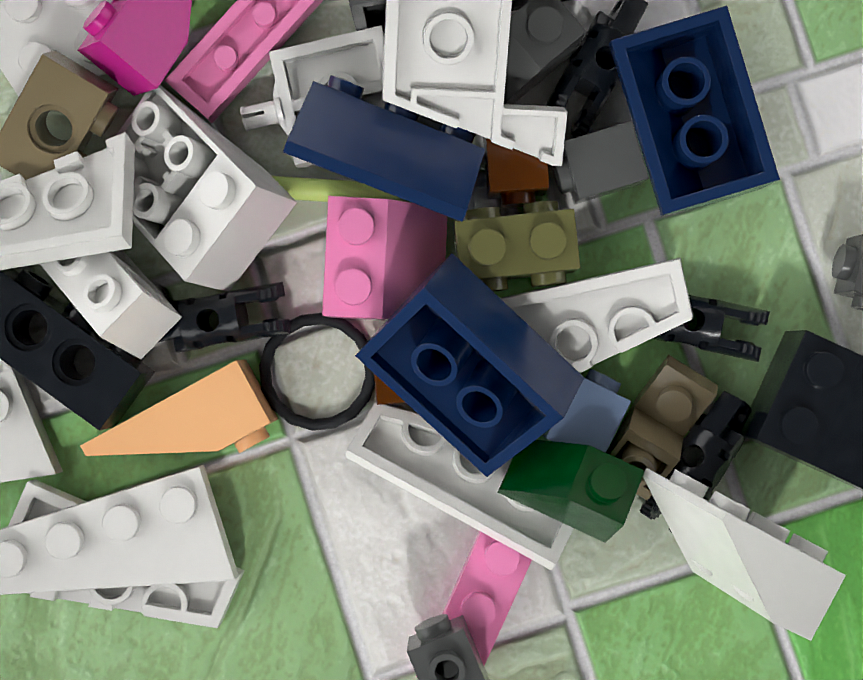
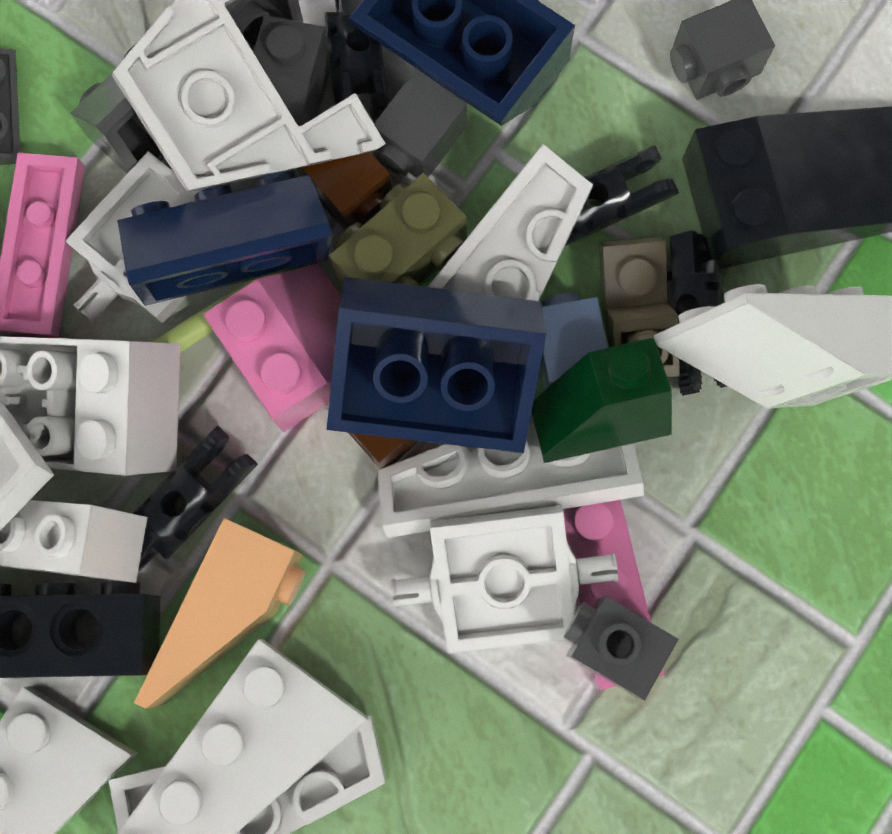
camera: 30 degrees left, 10 degrees down
black piece [259,313,375,431] -> none
none -> white plate [391,505,618,654]

